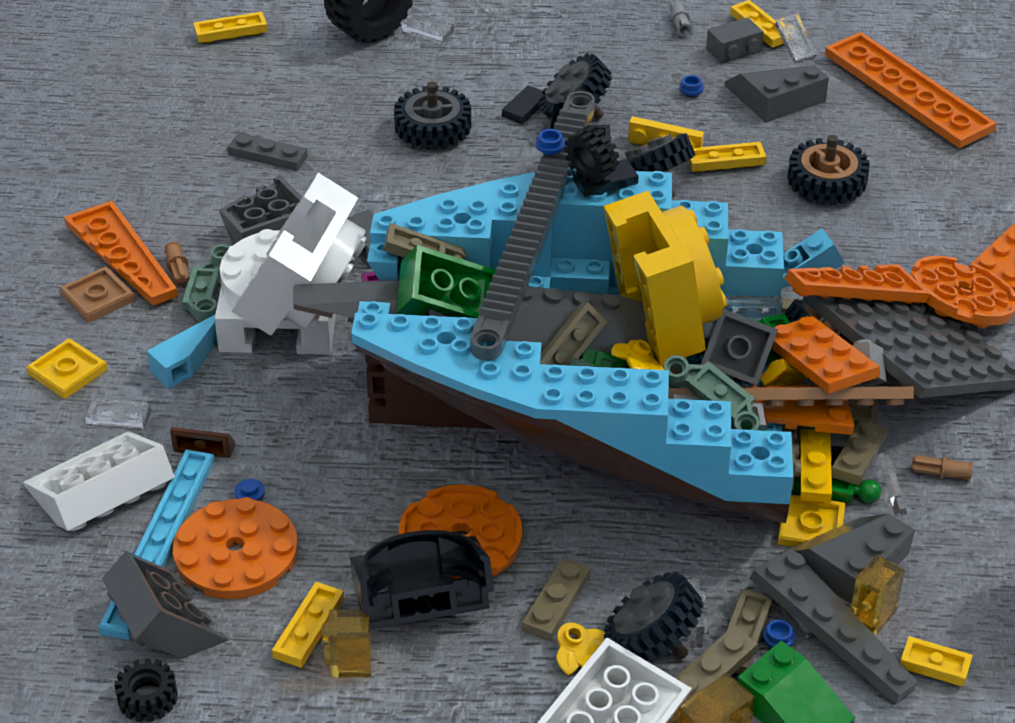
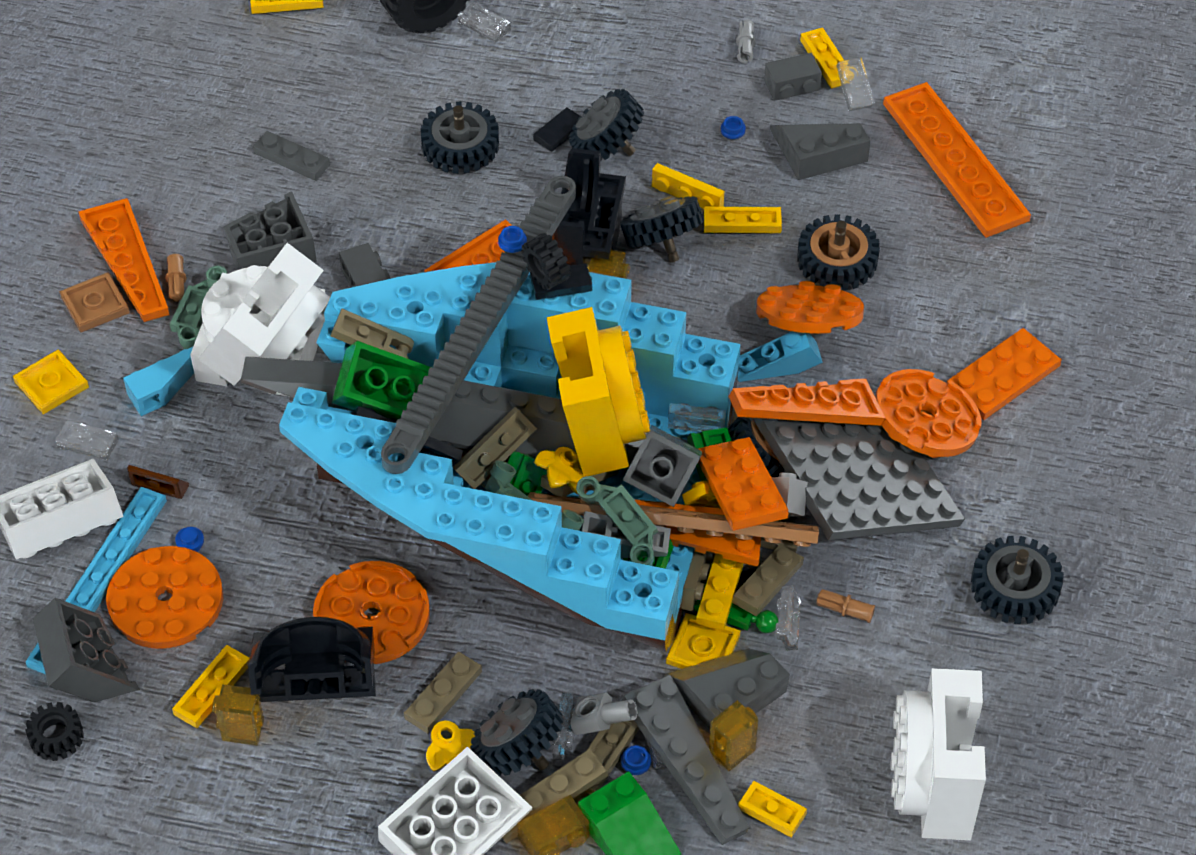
camera: 10 degrees right, 10 degrees up
none -> light grey piece [571,693,638,735]
none -> orange plate [756,281,864,334]

